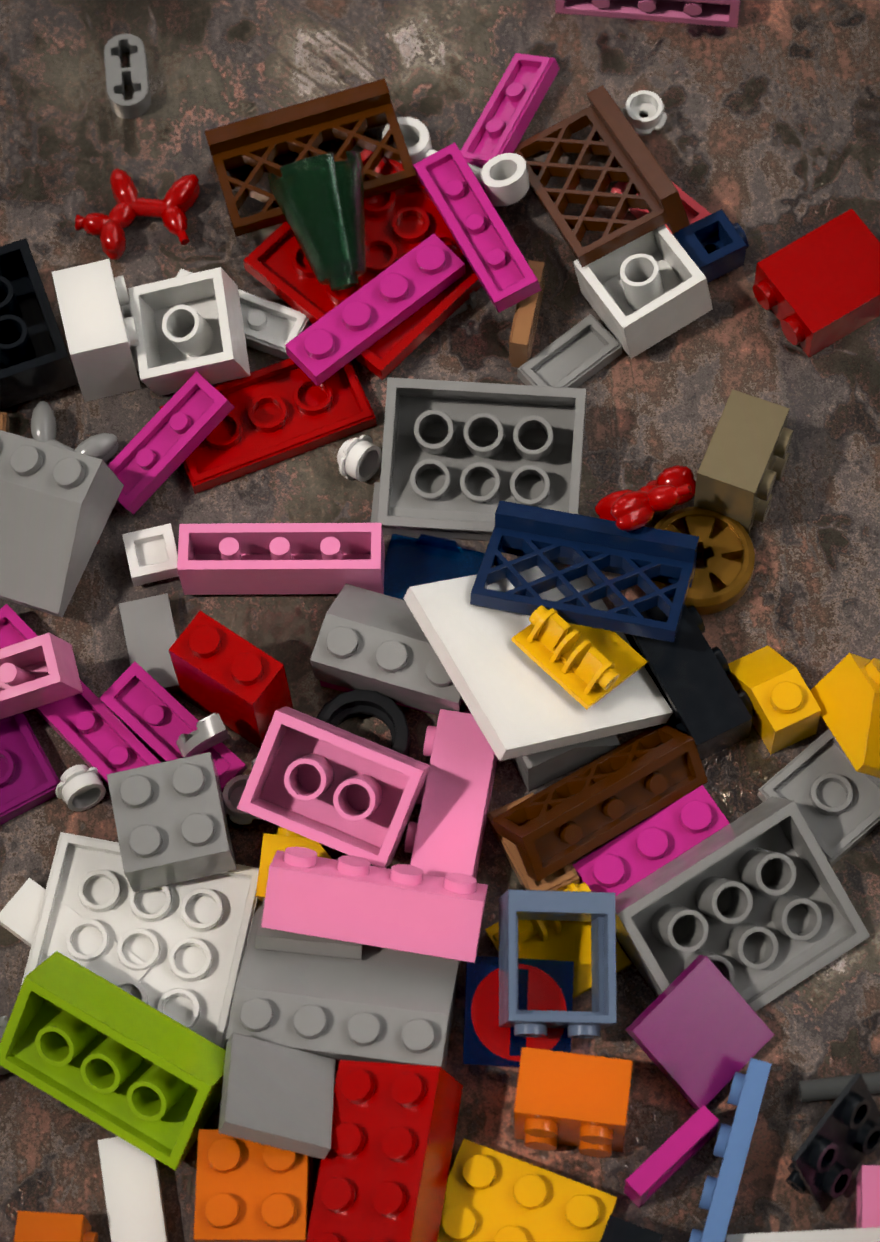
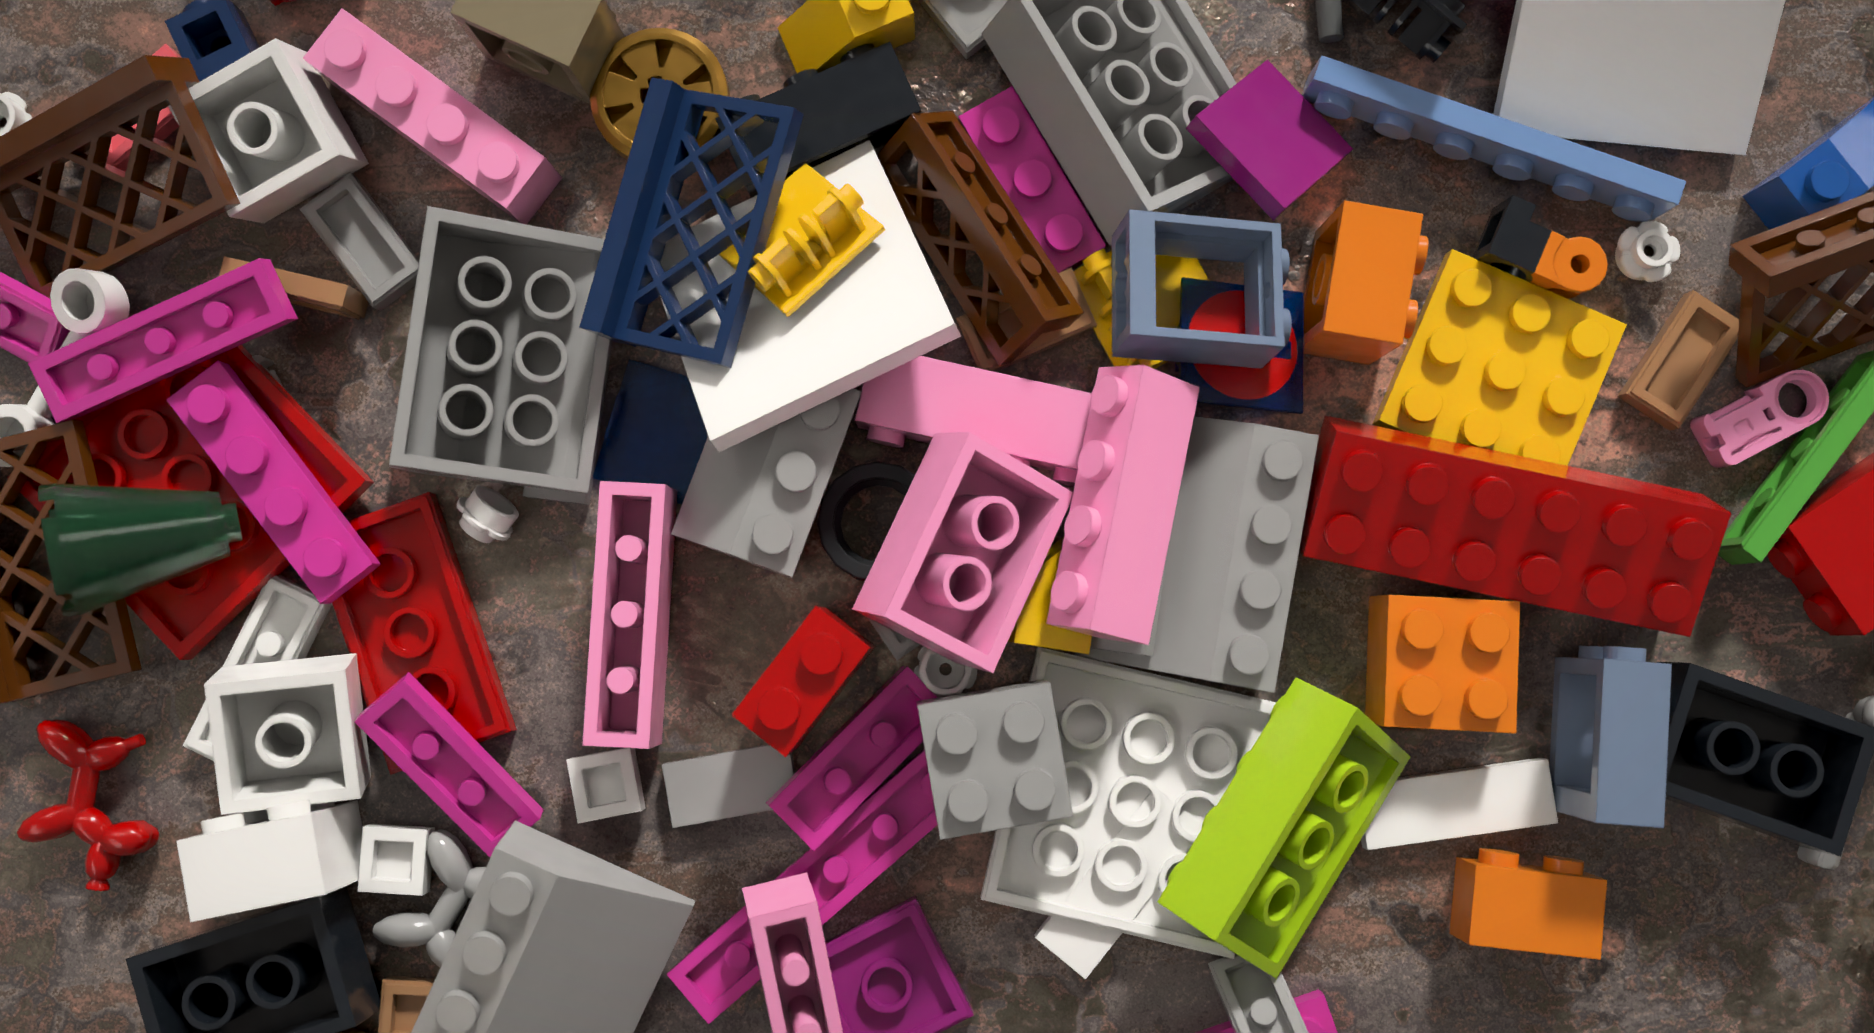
camera: 90 degrees left, 20 degrees up
white plate [55,764,106,811] -> none
light grey tile [176,713,231,758] -> none
light grey tile [218,1033,336,1159] -> none
red piece [595,465,696,532] -> none
dark pink tile [624,1105,719,1208] -> none
none -> bright pink brick [303,8,562,224]
none -> white plate [357,824,435,896]

